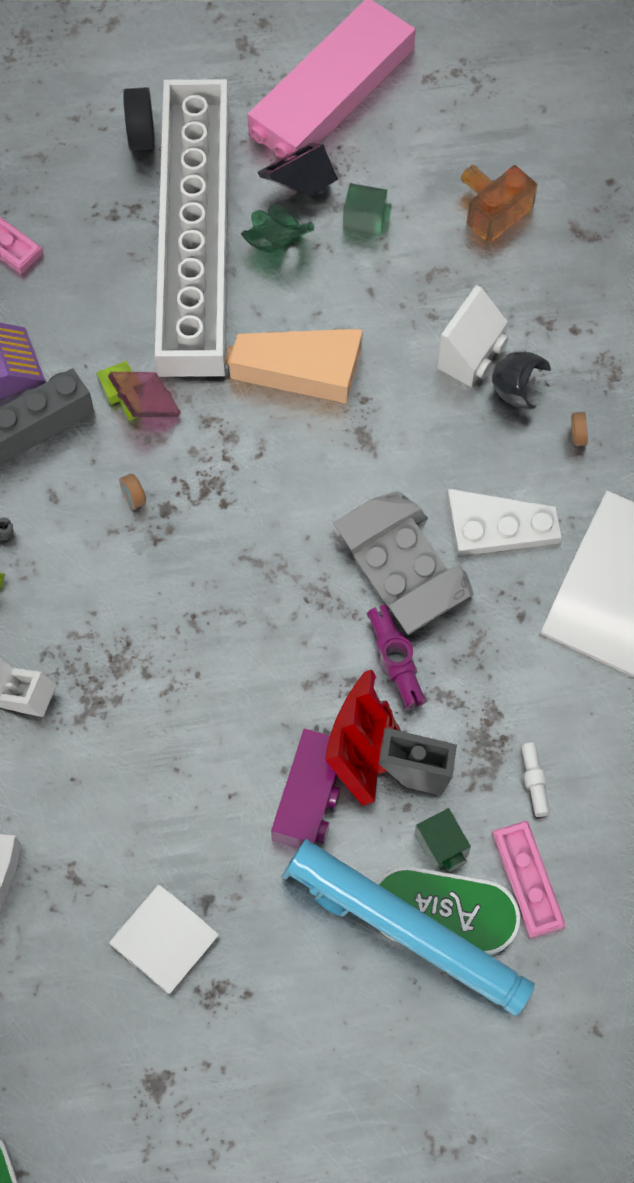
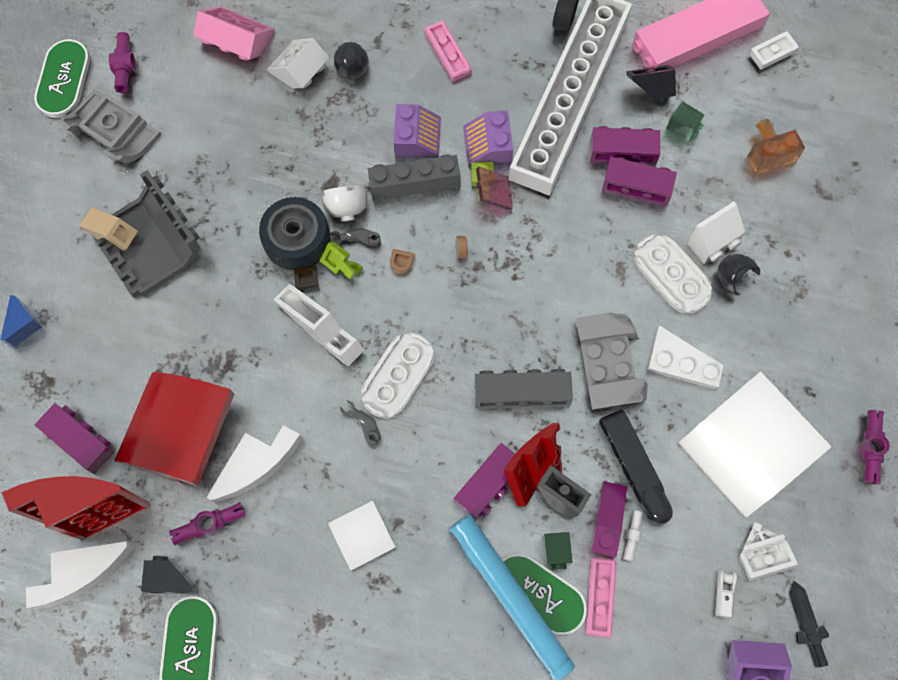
camera: 25 degrees right, 5 degrees up
light nougat slope [225,329,363,404] -> none
clear green helmet [240,204,314,254] -> none
magenta pin [367,605,427,710] -> none
medium nougat tile [571,412,588,447] -> none
none -> dark grey arm [340,400,381,445]
none -> white tile [362,333,434,419]
none -> medium nougat tile [390,249,415,275]
none -> medium lavender slope [463,110,513,167]
none -> dark grey brick [475,369,573,408]
none -> magenta slope [588,481,627,559]
none -> magenta brick [590,126,660,165]
none -> black piece [599,409,673,525]
none -> magenta brick [602,157,677,206]
none -> white tile [634,234,712,314]
none -> white plate [749,31,799,70]

